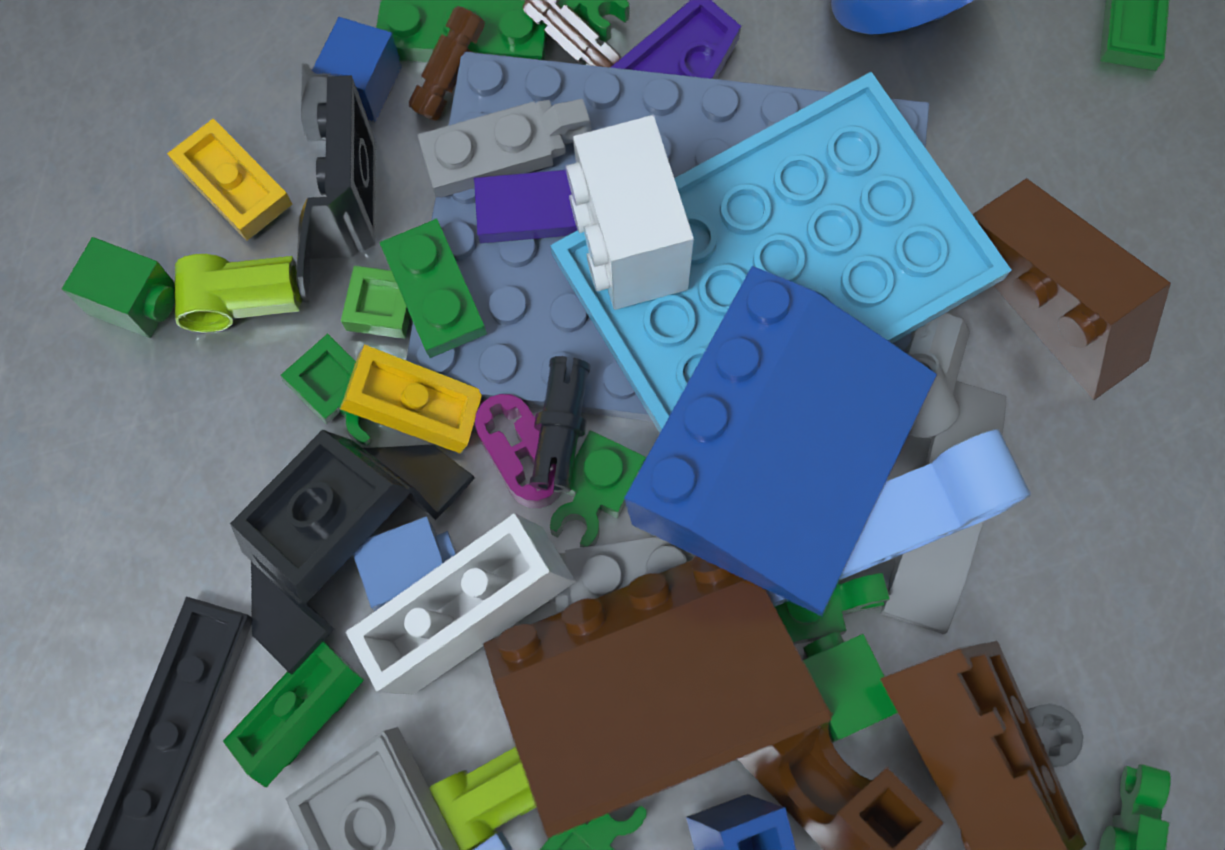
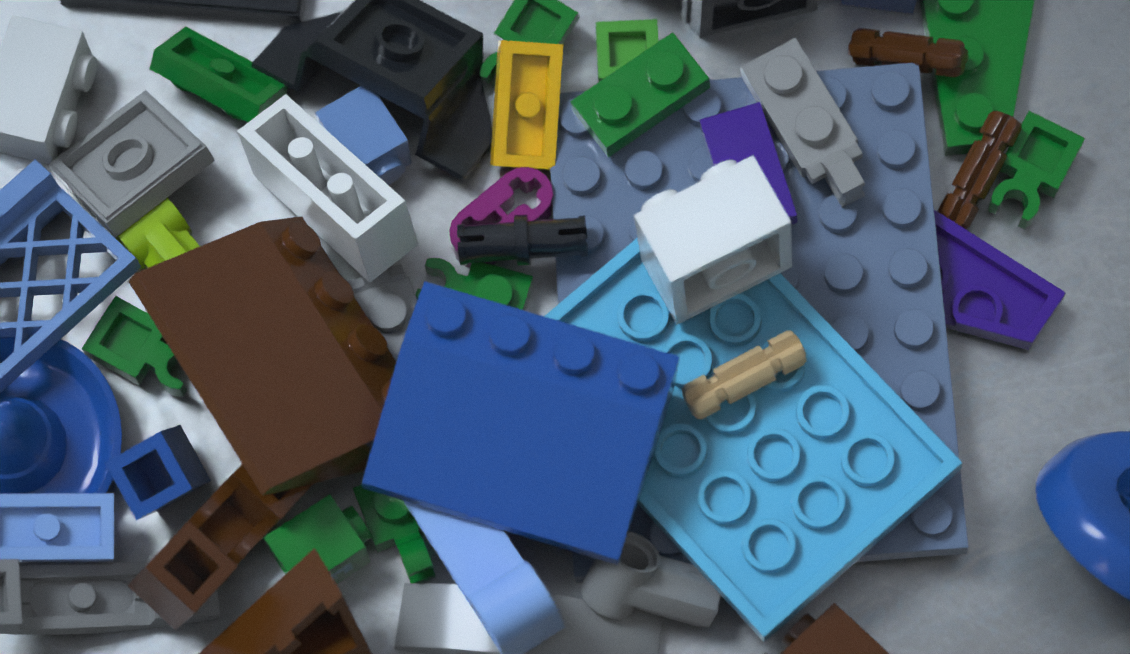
camera: 80 degrees right, 0 degrees up
none -> tan axle [682,331,806,419]

